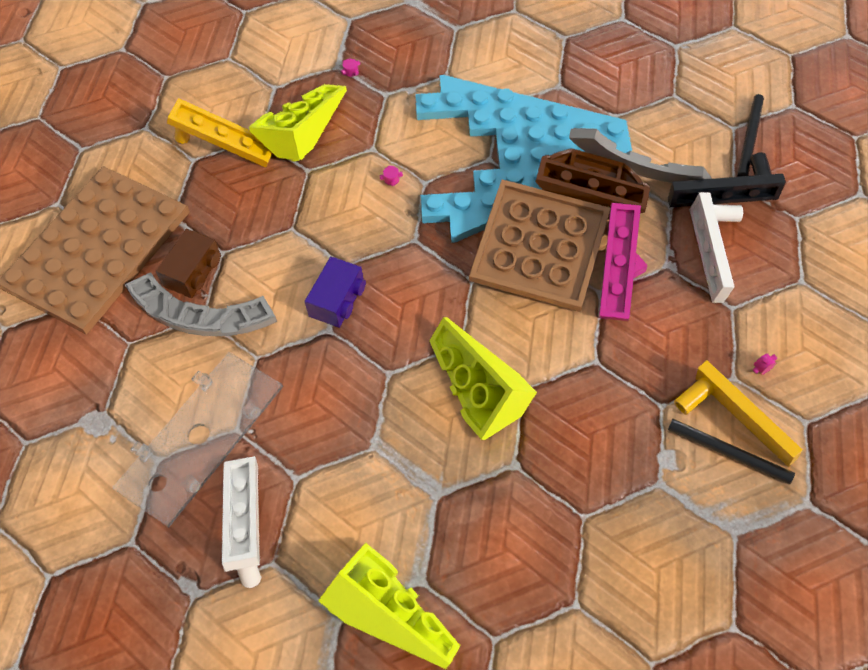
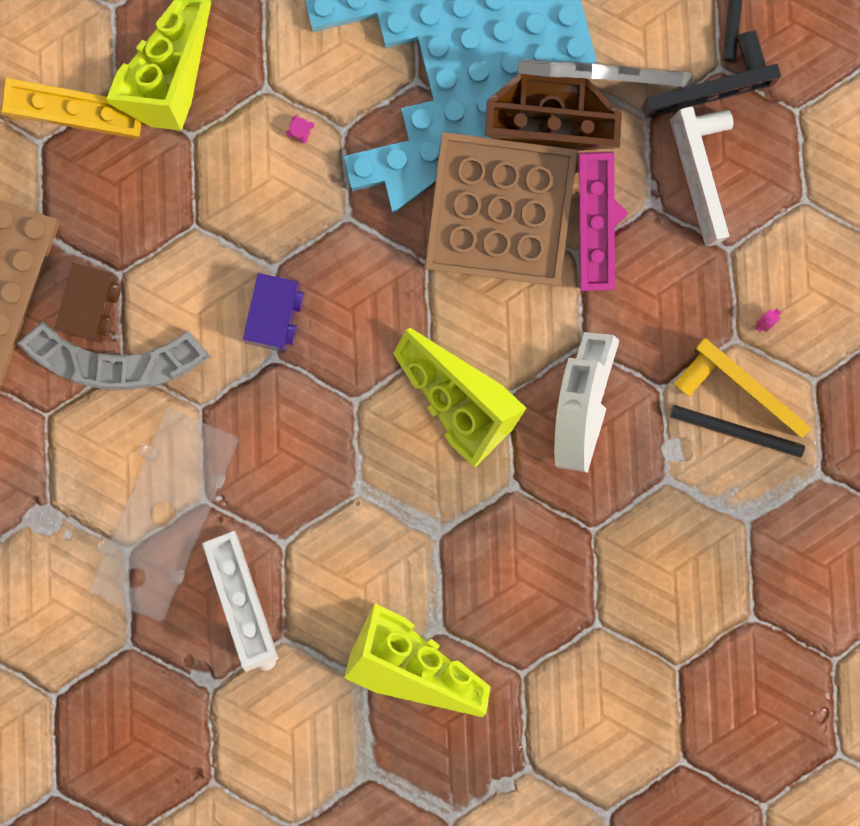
camera: 20 degrees left, 25 degrees up
none -> white slope [554,332,619,473]

